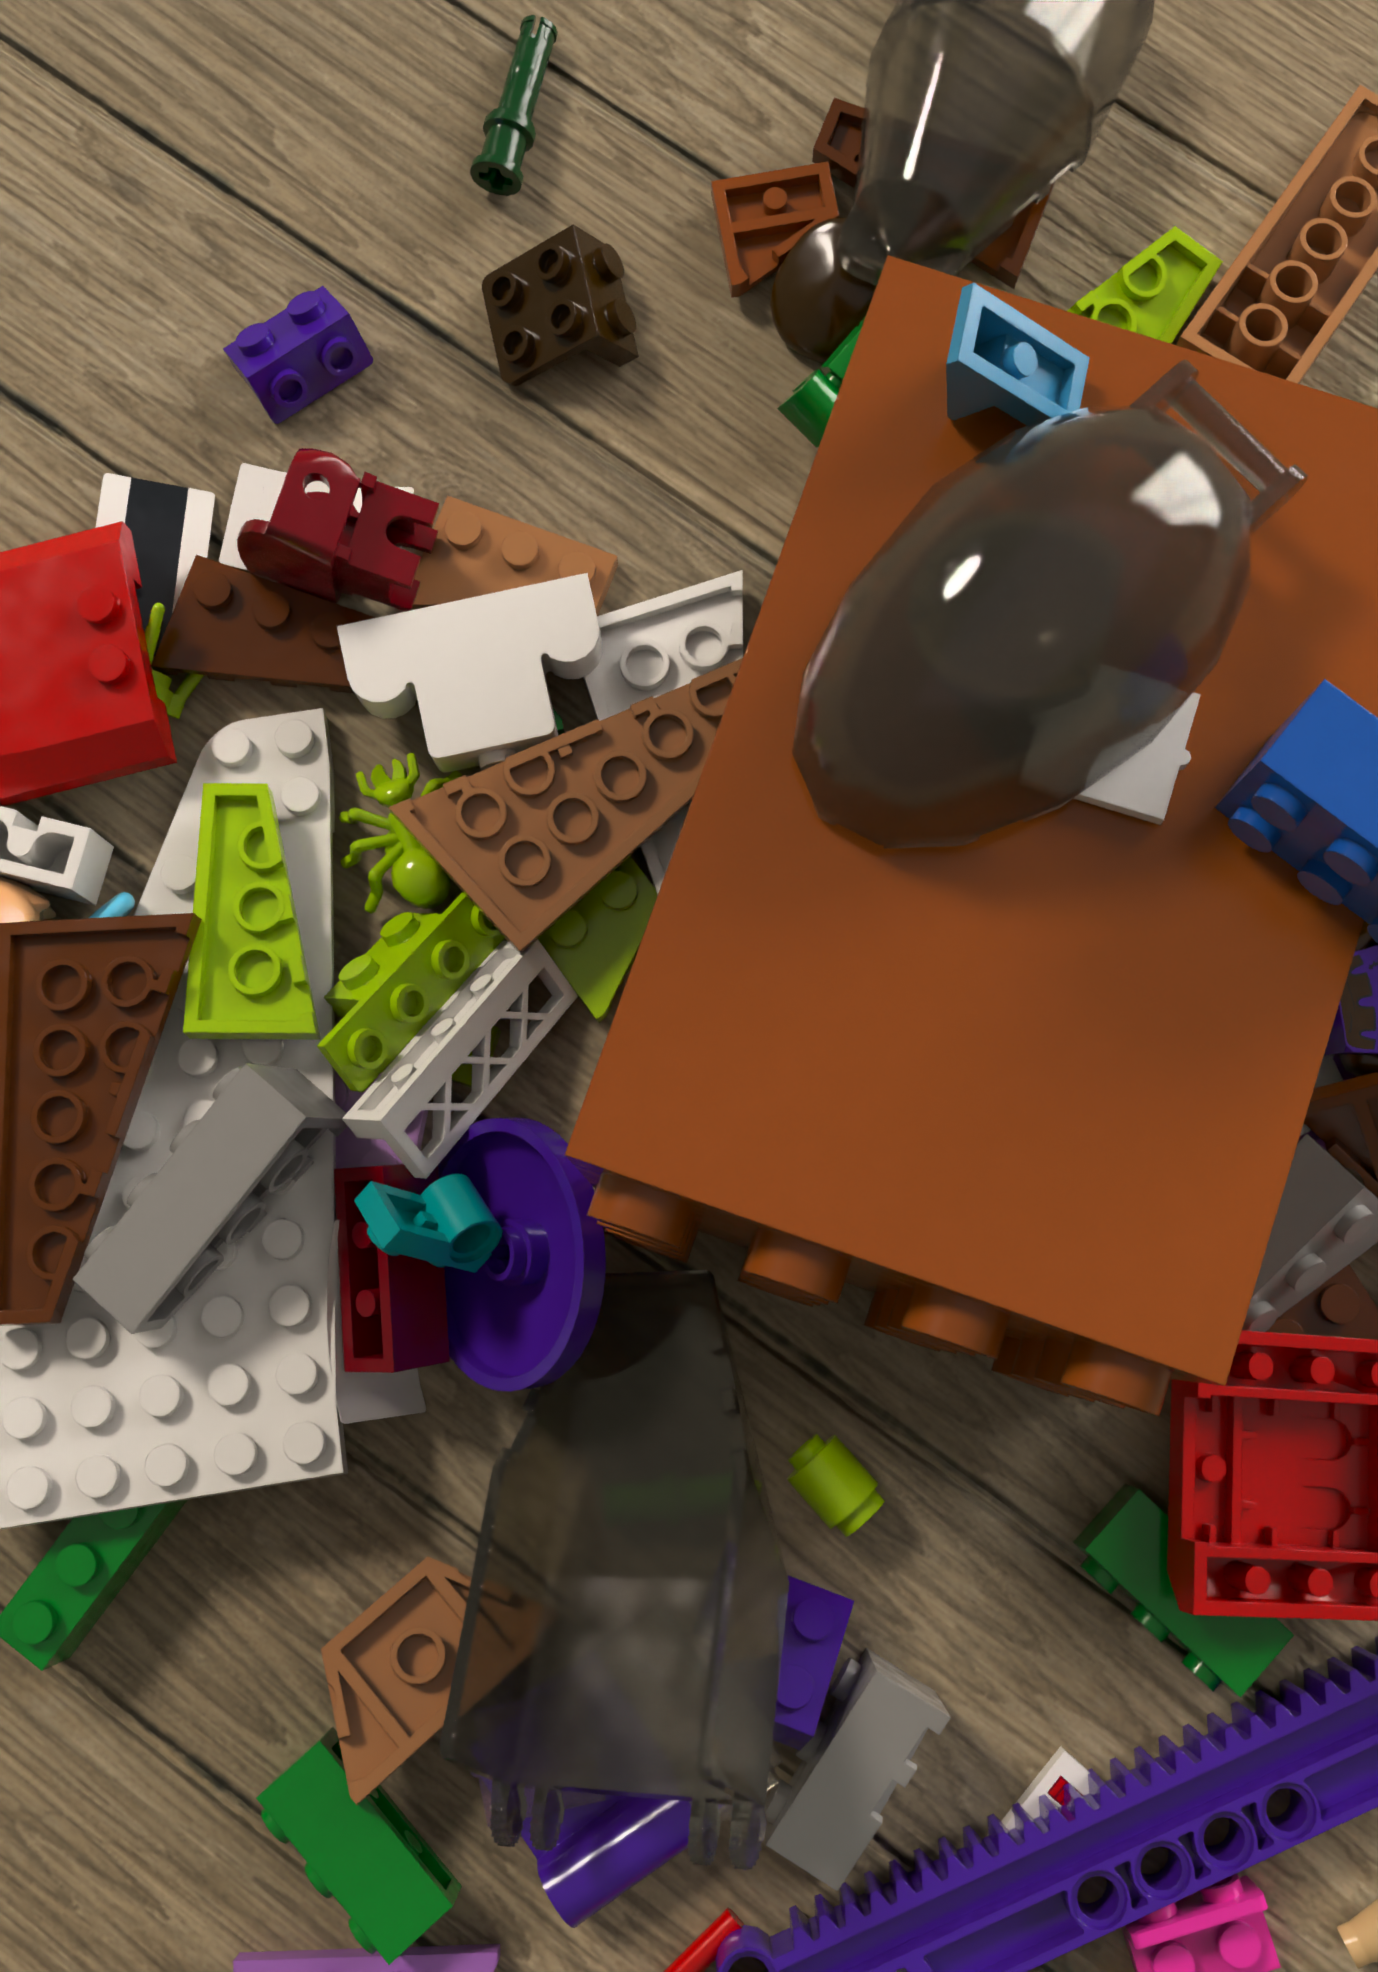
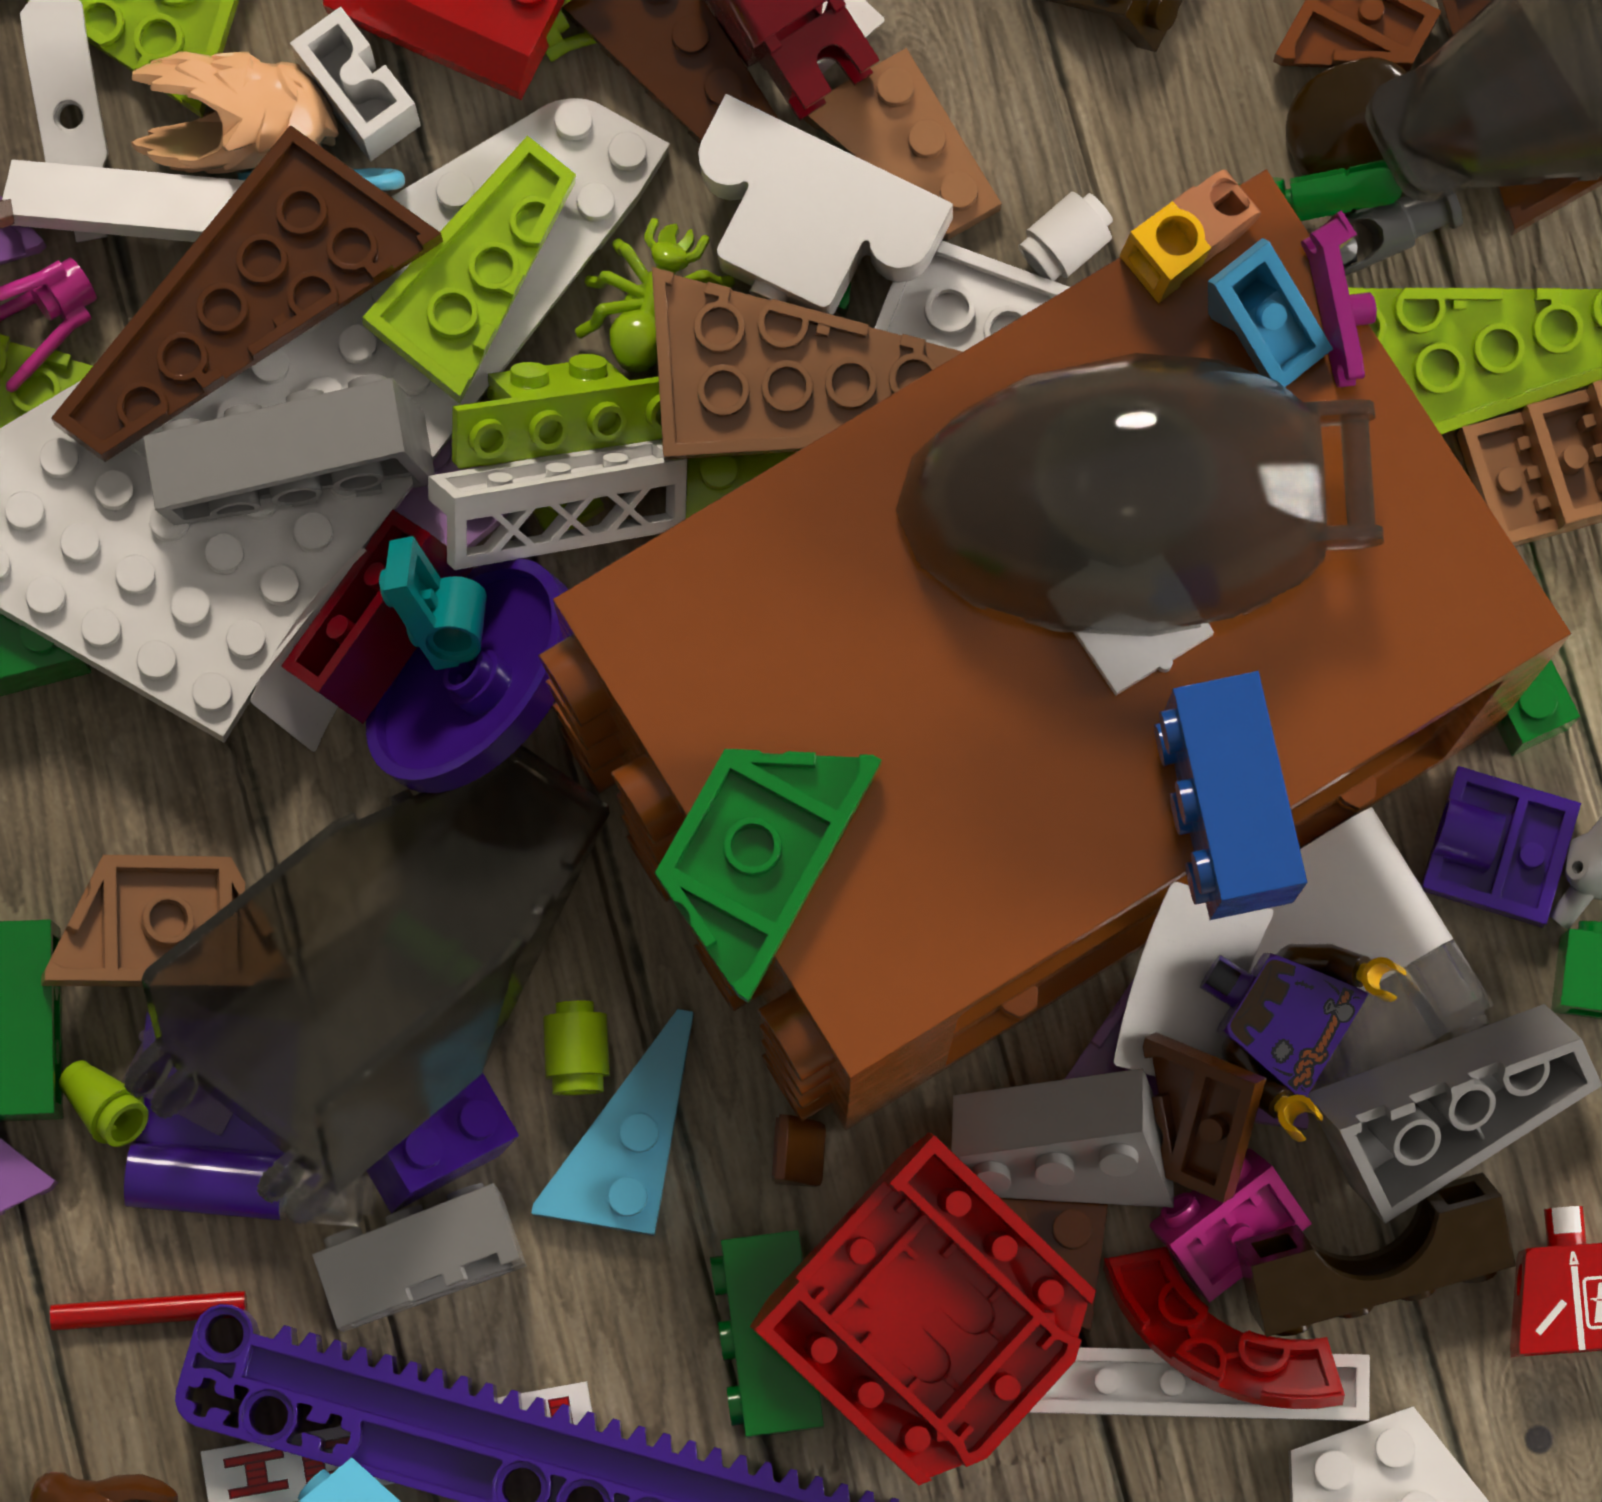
camera: 35 degrees right, 0 degrees up
none -> lime cone [59,1060,149,1147]
none -> medium azure wing [531,1009,694,1236]
none -> green wing [655,749,882,1003]
none -> reddish brown slope [772,1114,826,1187]
none -> white brick [1018,192,1113,281]
none -> leg [1119,169,1261,304]
none -> magenta piece [1301,210,1377,388]

